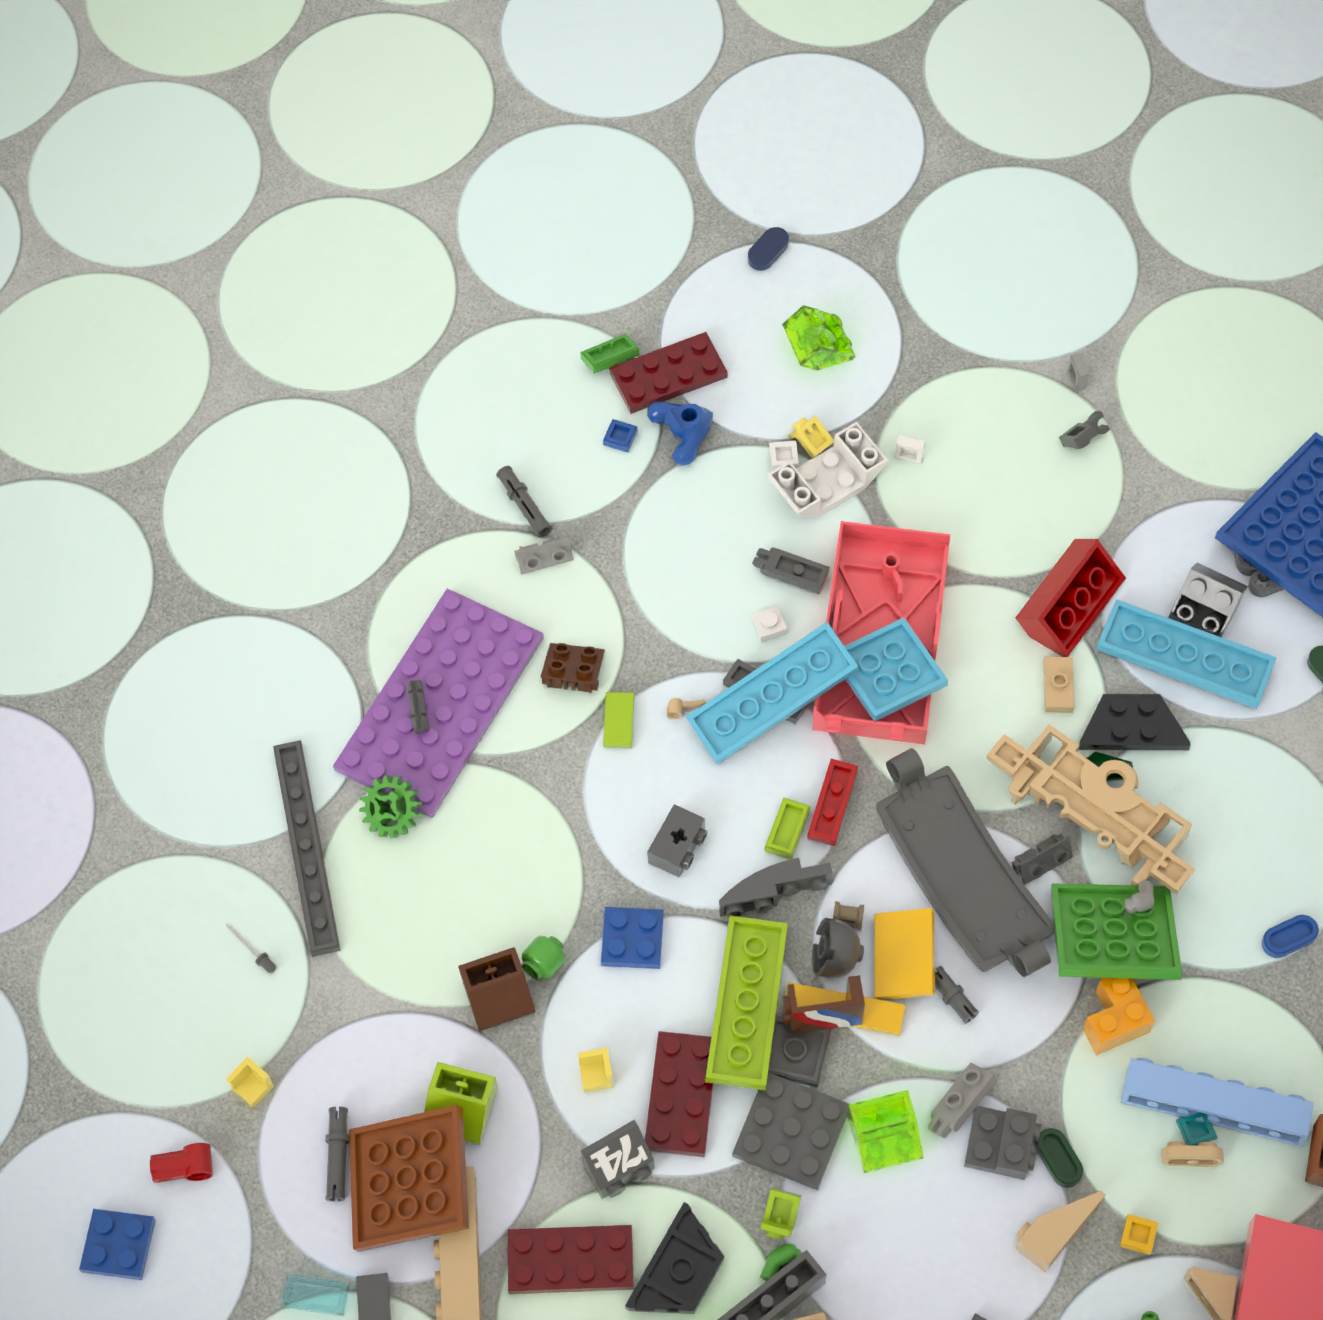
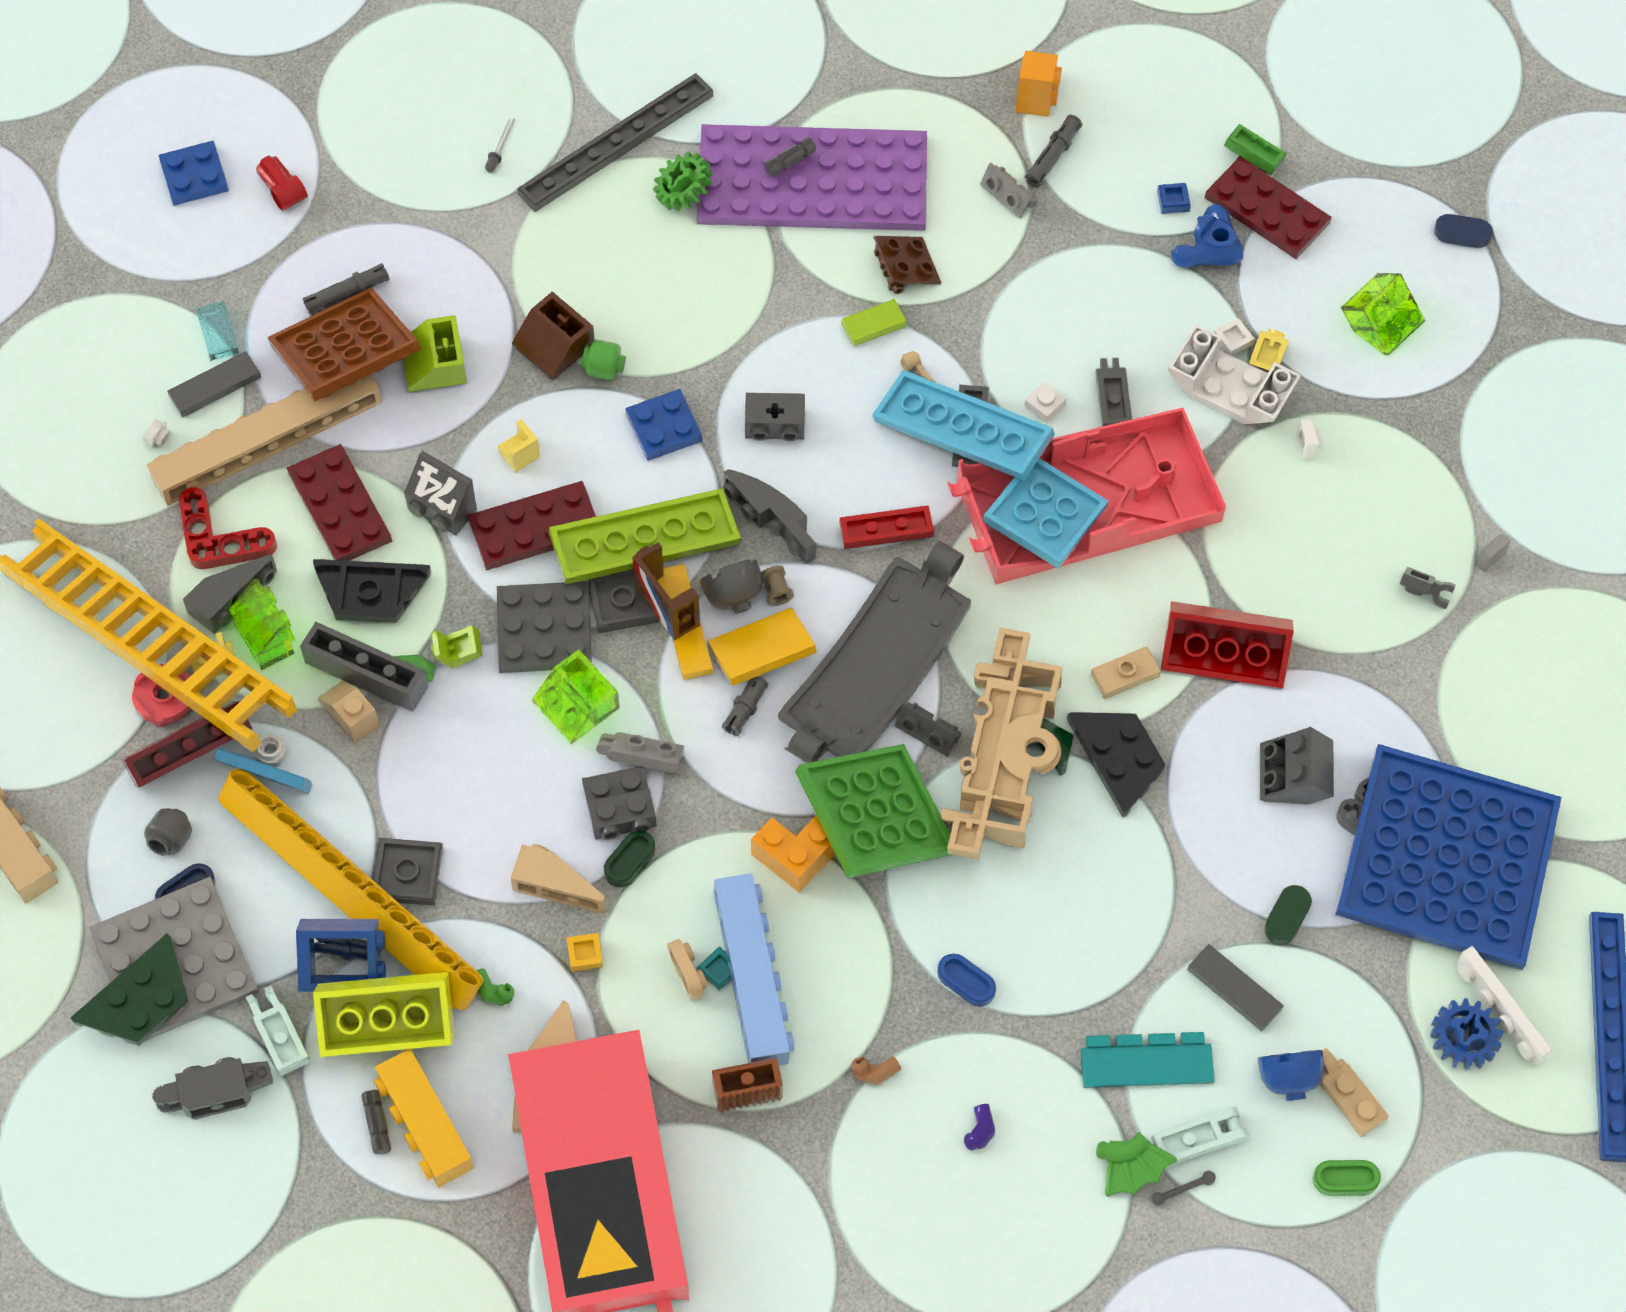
camera: 60 degrees right, 0 degrees up
light yellow panel [226,1057,274,1109] -> none
lime tile [764,797,811,860] -> none
medium azure plate [1096,599,1276,709] -> none
light grey arm [1124,880,1154,914] -> none
none -> light orange brick [1015,50,1062,117]

